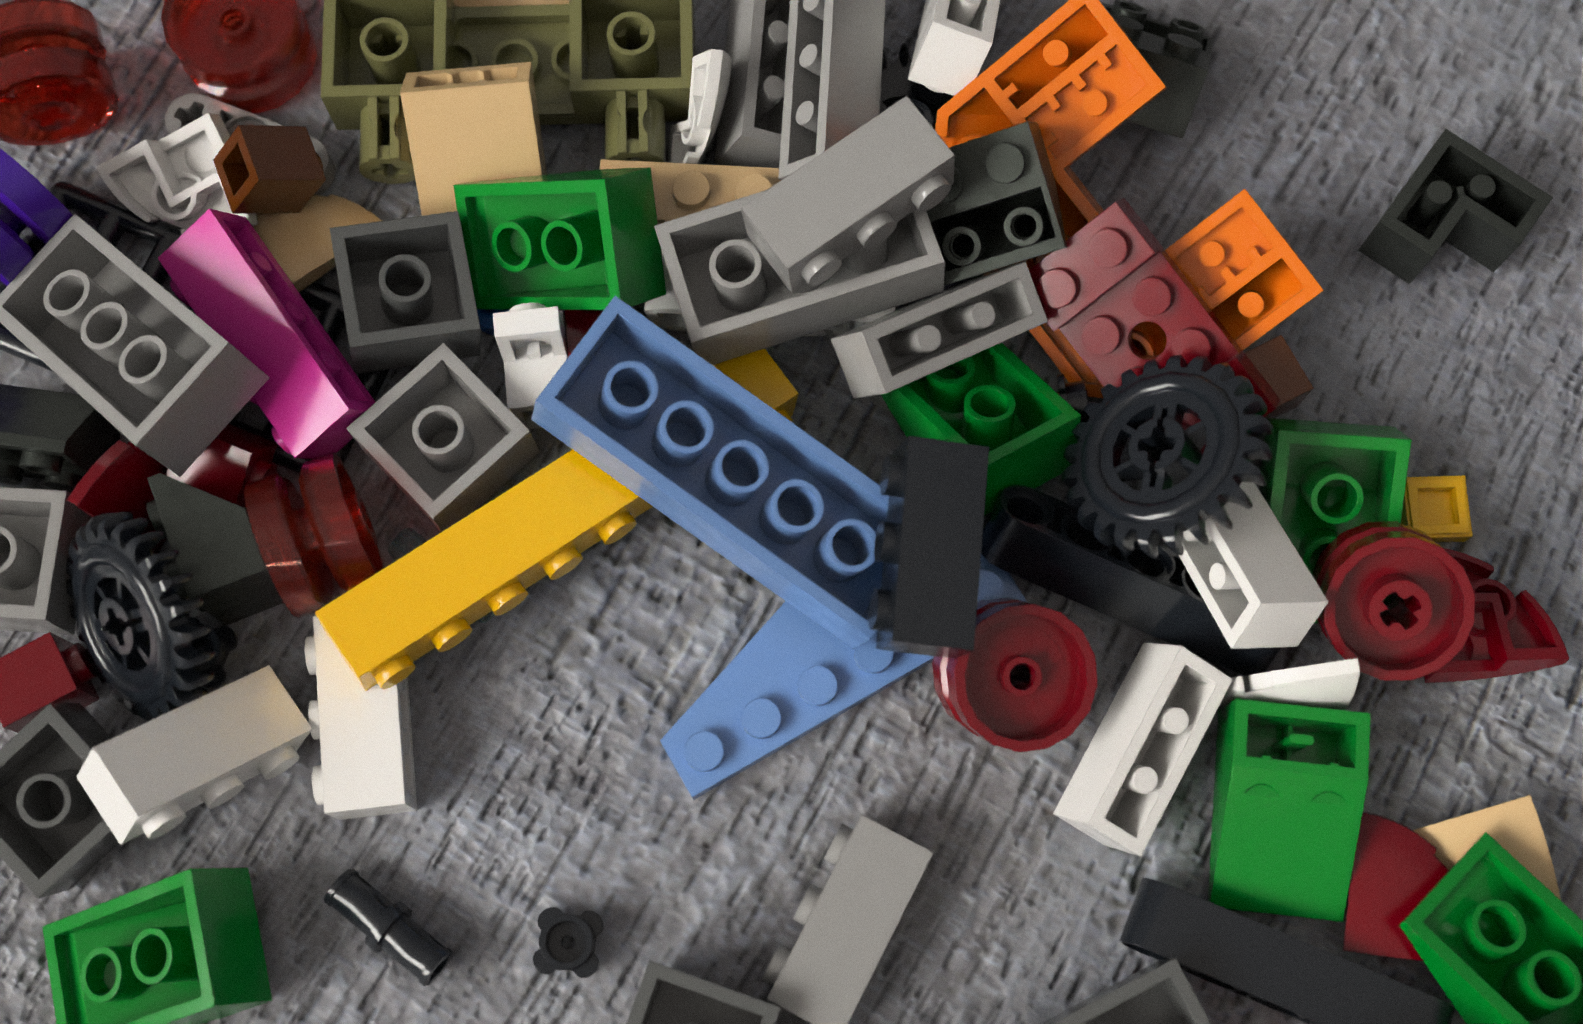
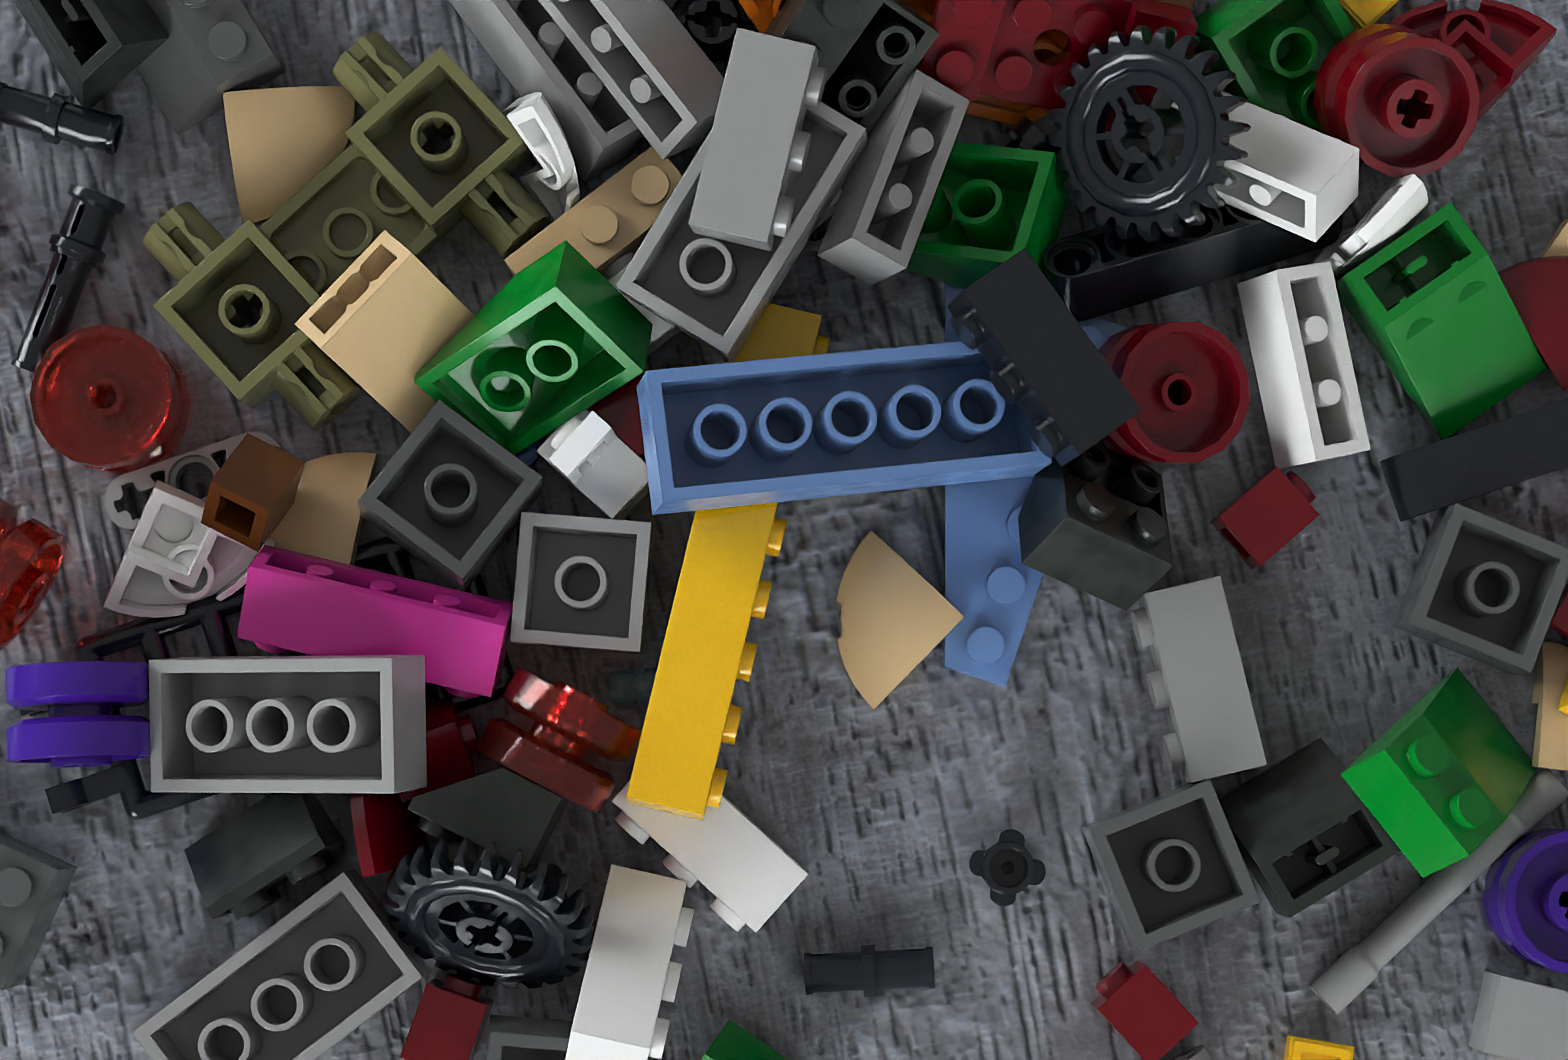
camera: 40 degrees left, 10 degrees up
none -> tan brick [836,530,964,710]
none -> pearl dark grey slope [1018,442,1173,611]
none -> dark red brick [1210,466,1320,569]

